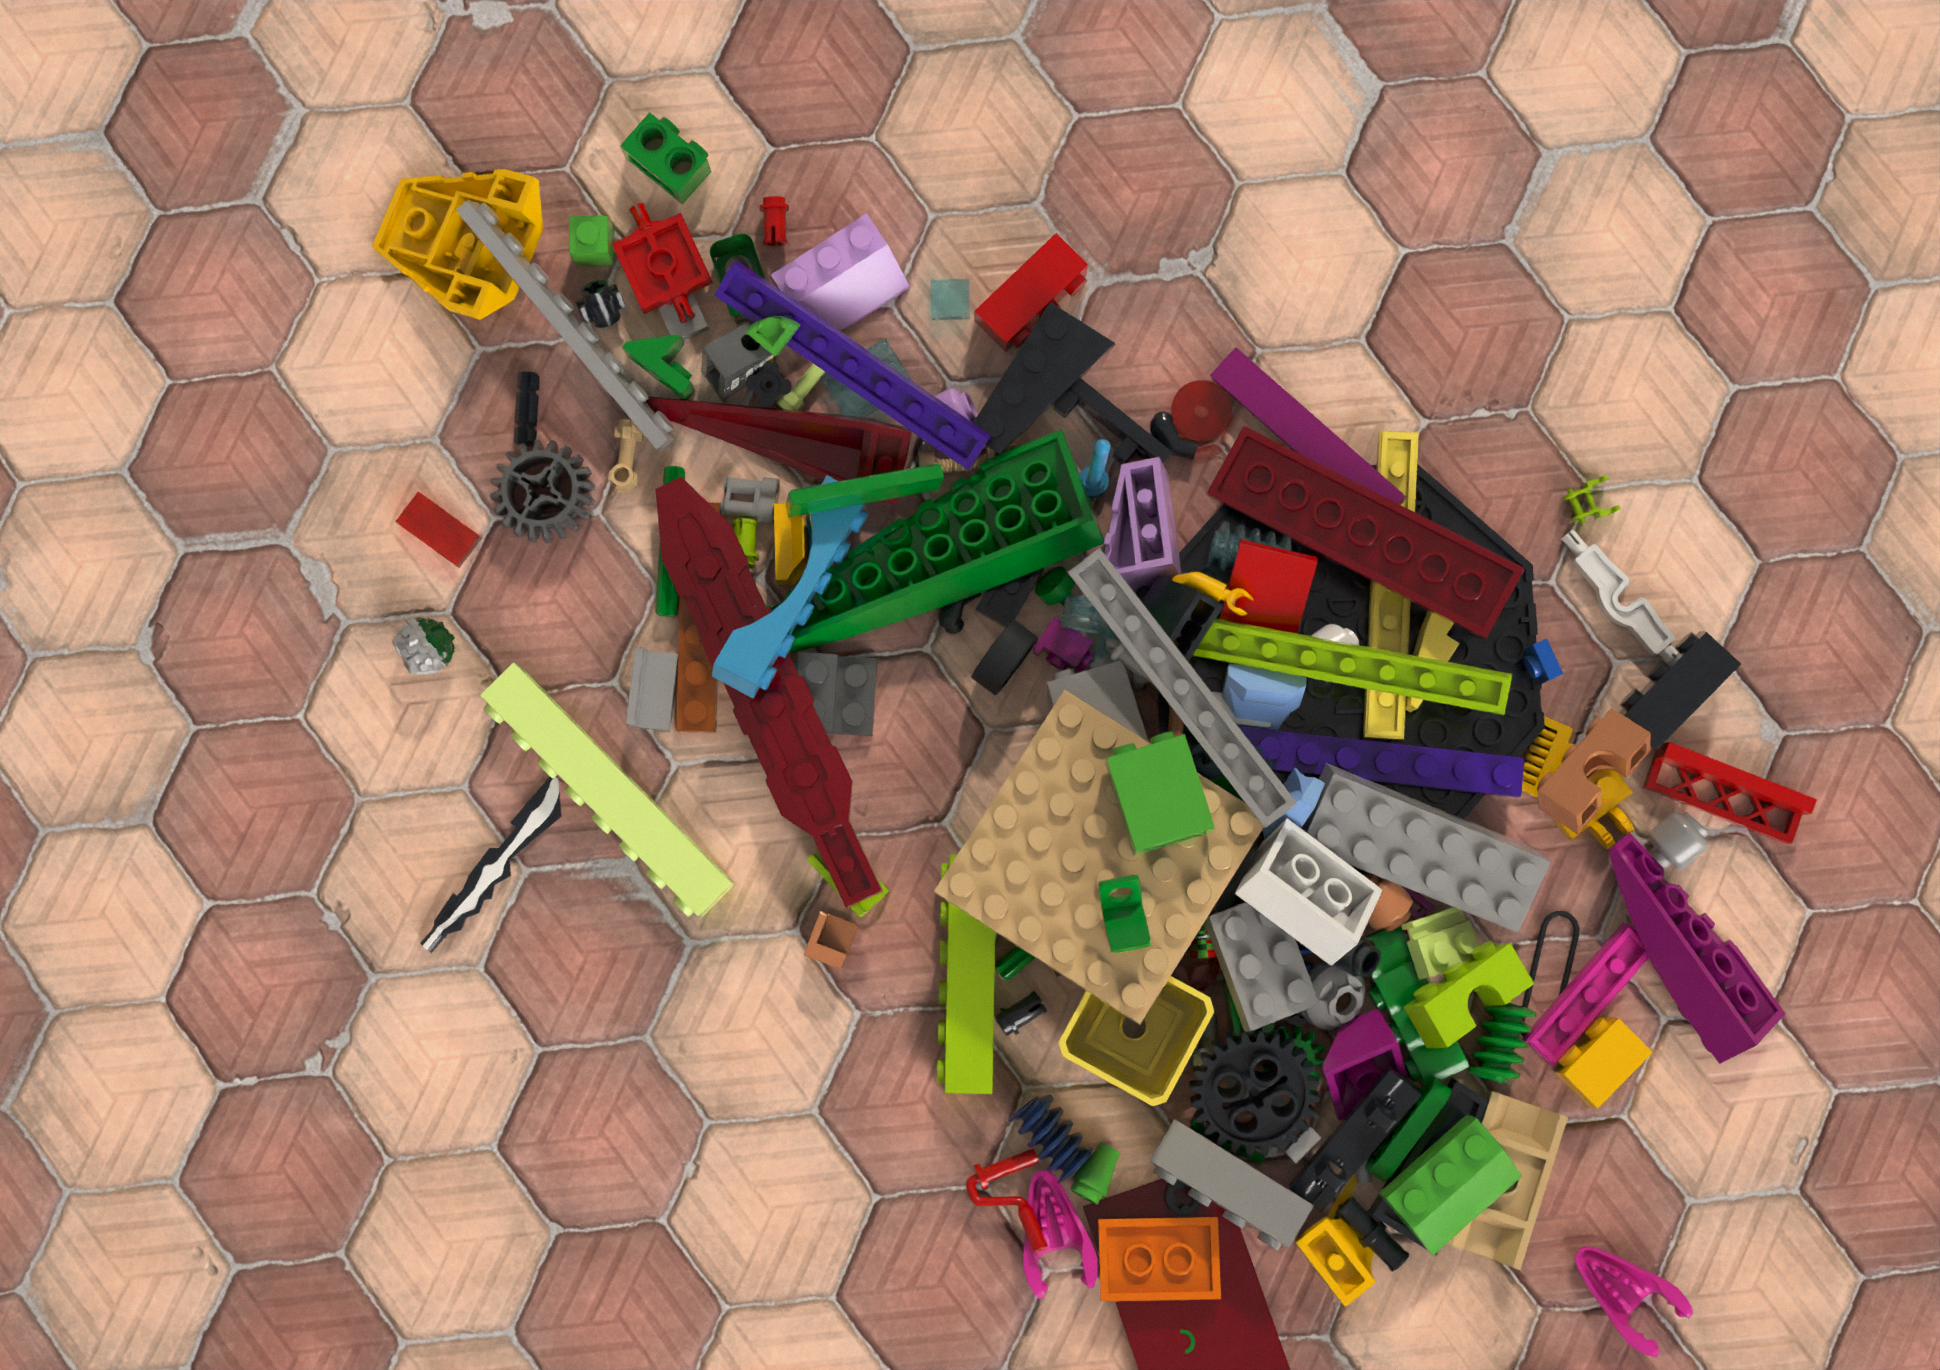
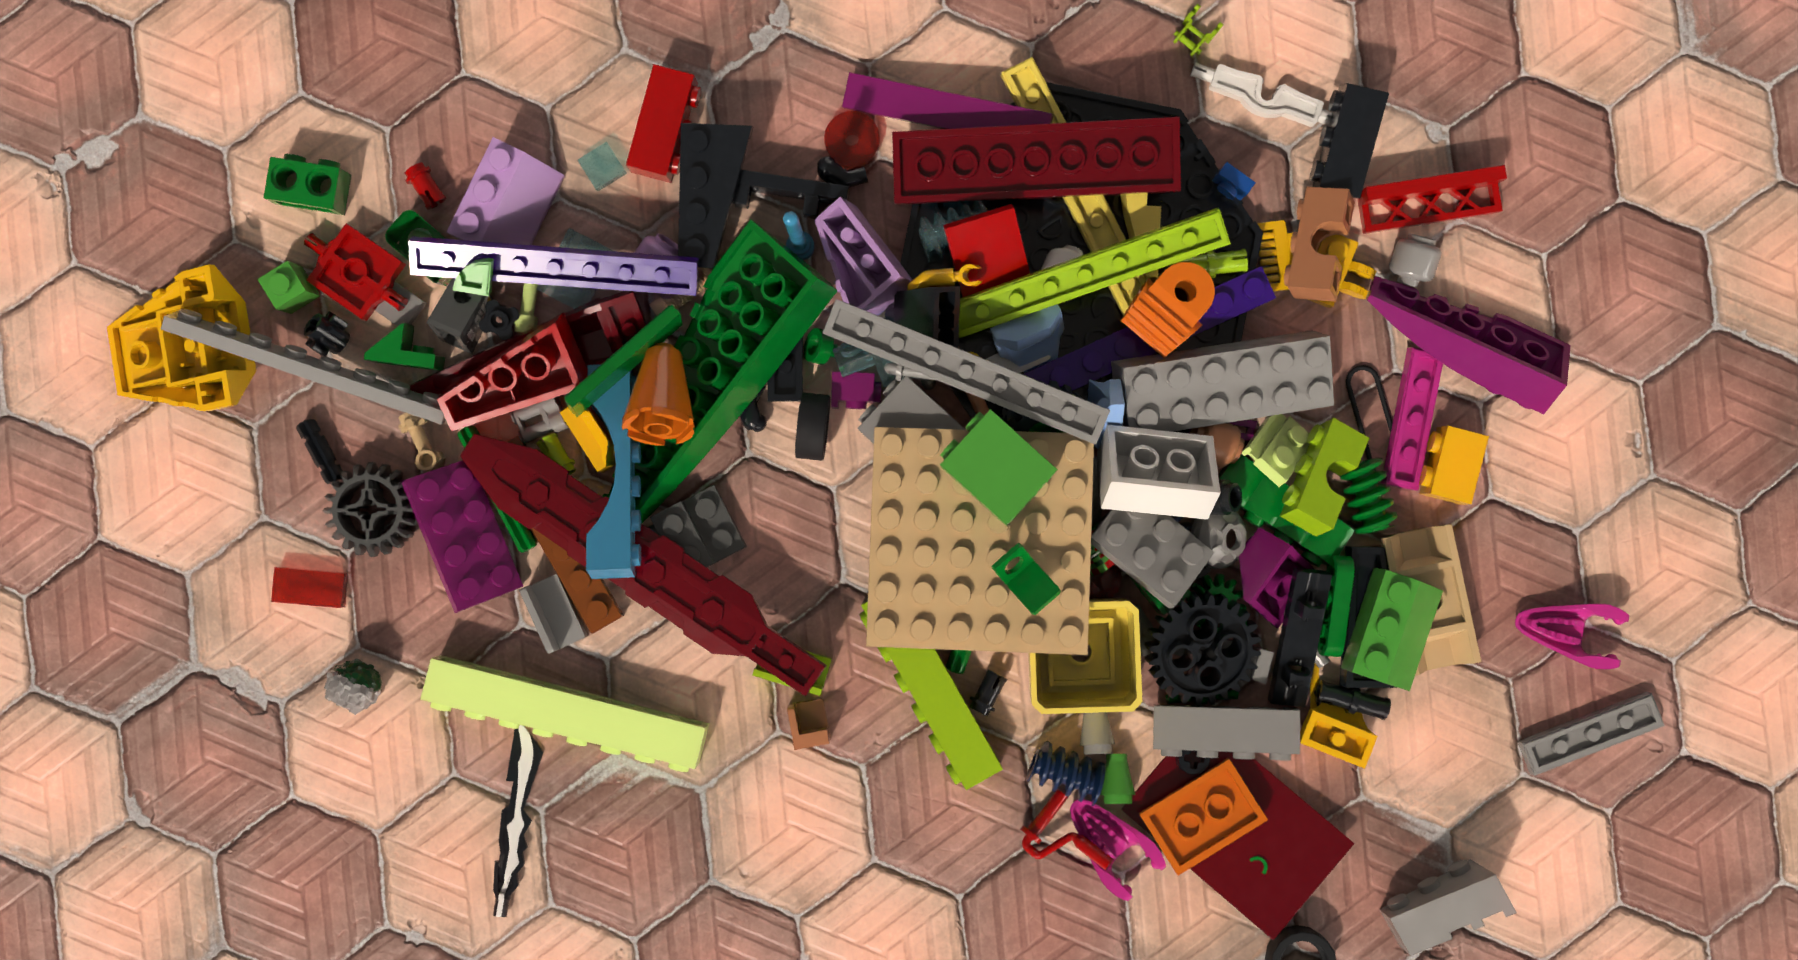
camera: 35 degrees left, 5 degrees up
none -> magenta plate [402,460,523,613]
none -> red wedge [437,312,588,431]
none -> orange cone [621,343,695,446]
none -> light grey cone [1080,712,1115,755]
none -> orange piece [1121,262,1215,358]
none -> lime pin [1174,249,1248,278]

